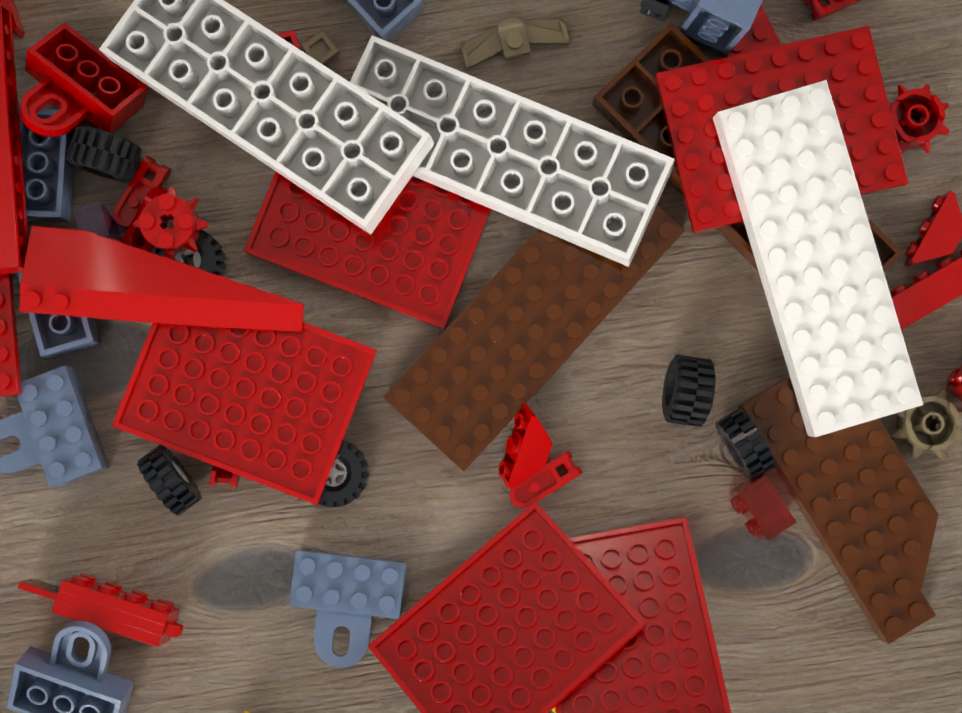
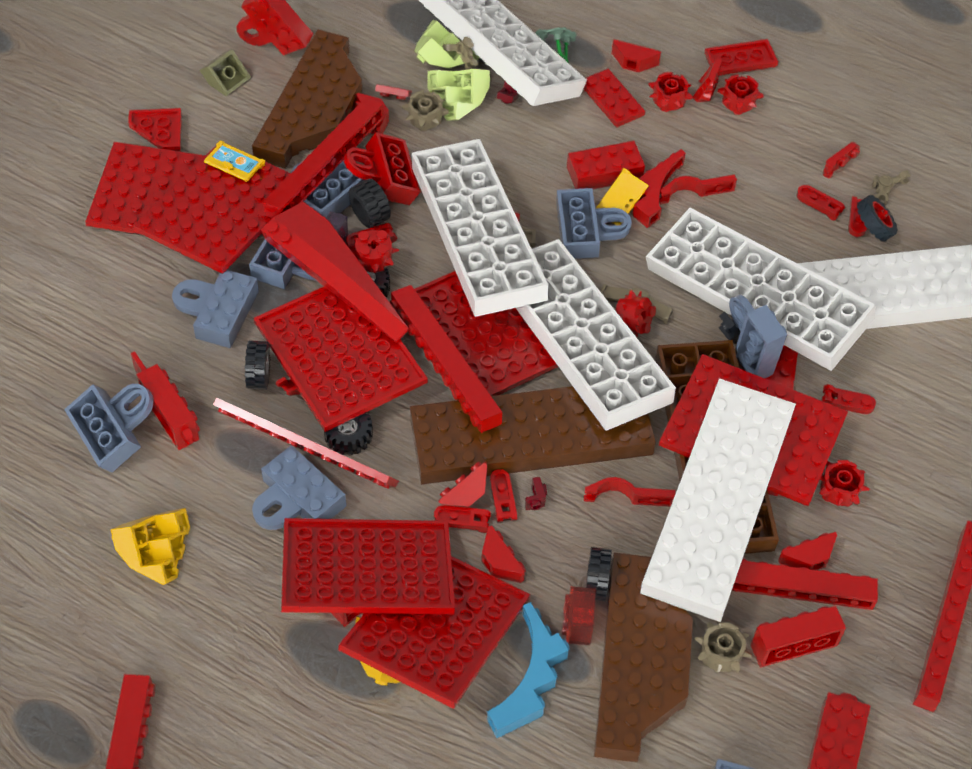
camera: 30 degrees right, 30 degrees down
black tyre [662,354,716,427] -> none
none -> plate [213,398,399,489]
none -> red brick [390,285,502,433]
none -> red slope [481,525,526,583]
none -> dark azure arch [487,602,569,738]
none -> red plate [490,469,517,522]
none -> dark red bracket [525,477,547,510]
none -> red piece [584,477,675,507]
none -> red brick [615,290,656,338]

